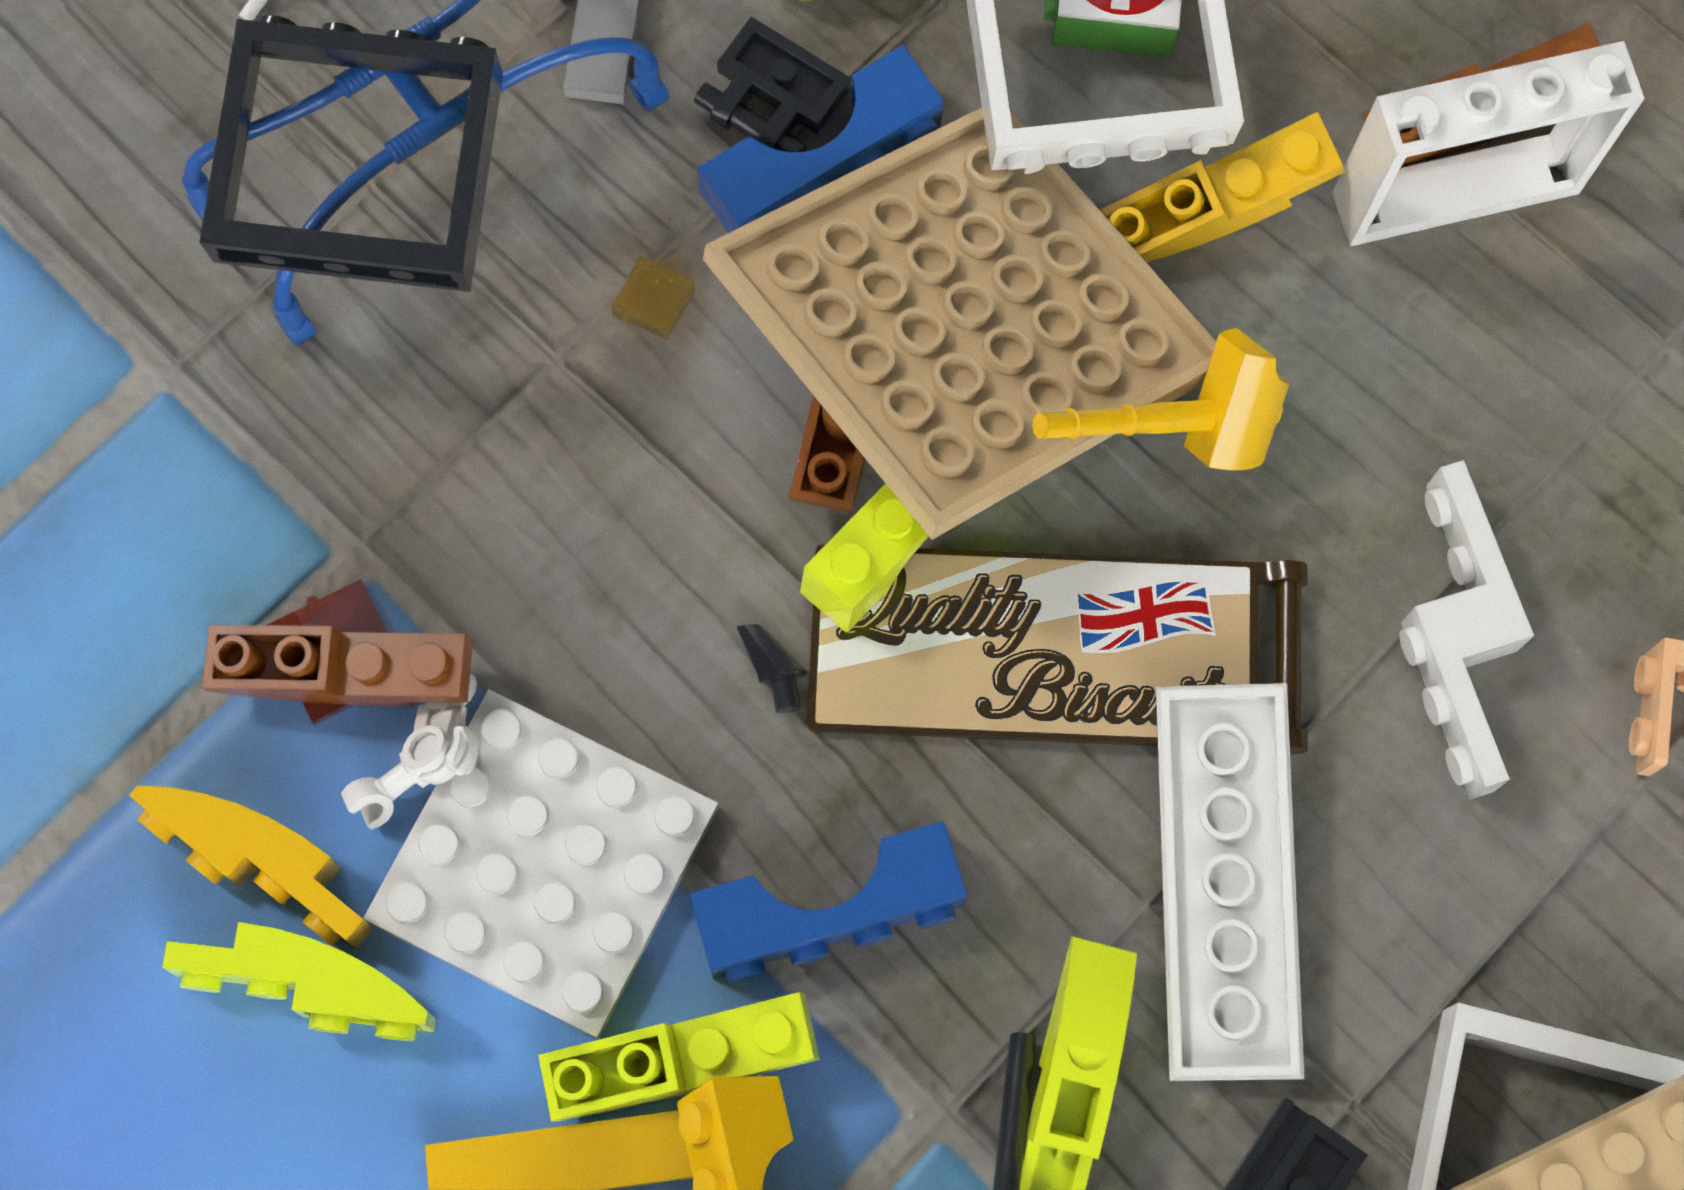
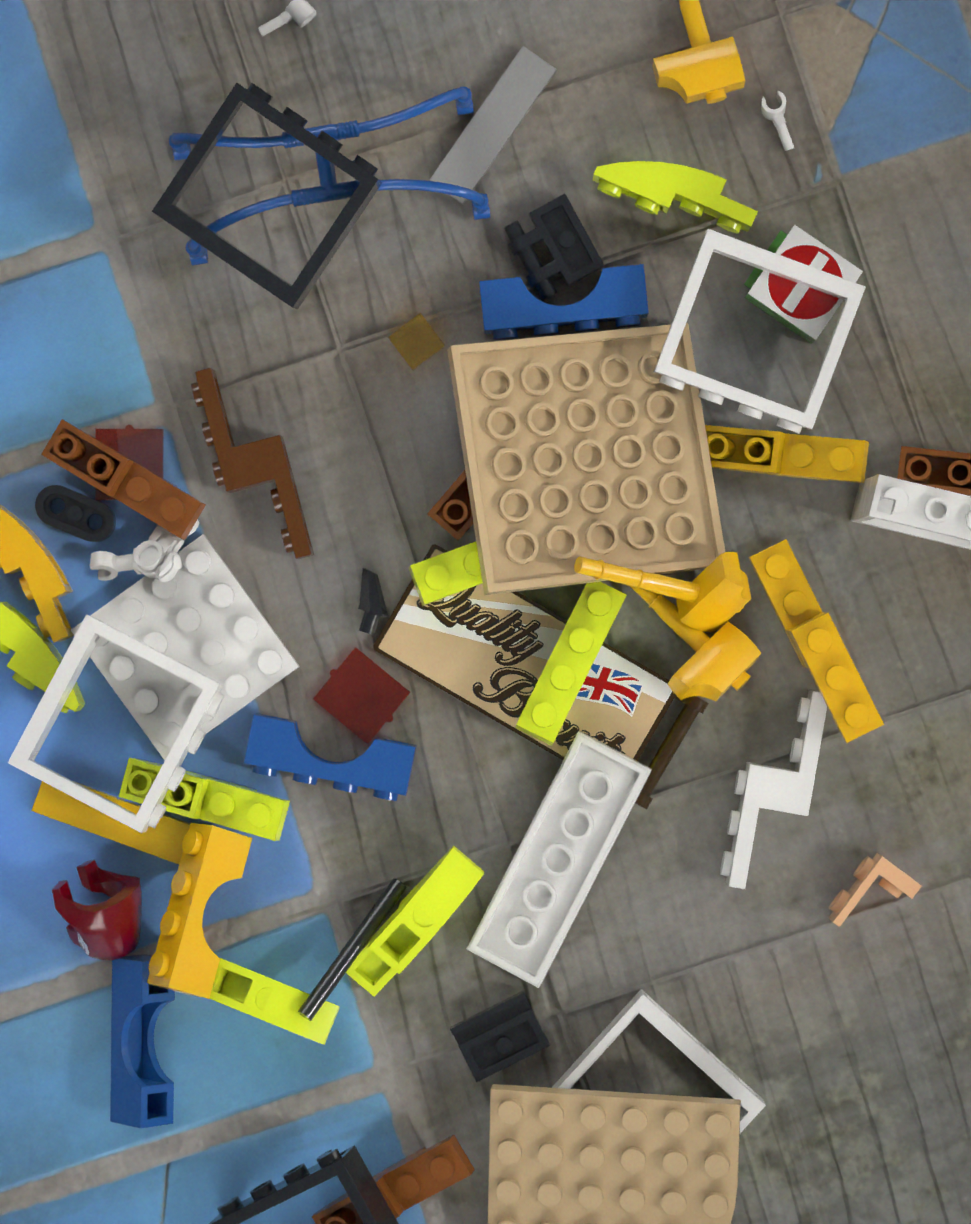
camera: 30 degrees right, 15 degrees up
none -> white window [8,614,224,833]
none -> black plate [35,485,116,542]
none -> reddish brown bracket [191,368,314,559]
none -> clear red piece [313,647,411,744]
none -> neon yellow arch [515,582,627,746]
none -> yellow piece [628,585,761,701]
none -> yellow bracket [748,539,884,743]

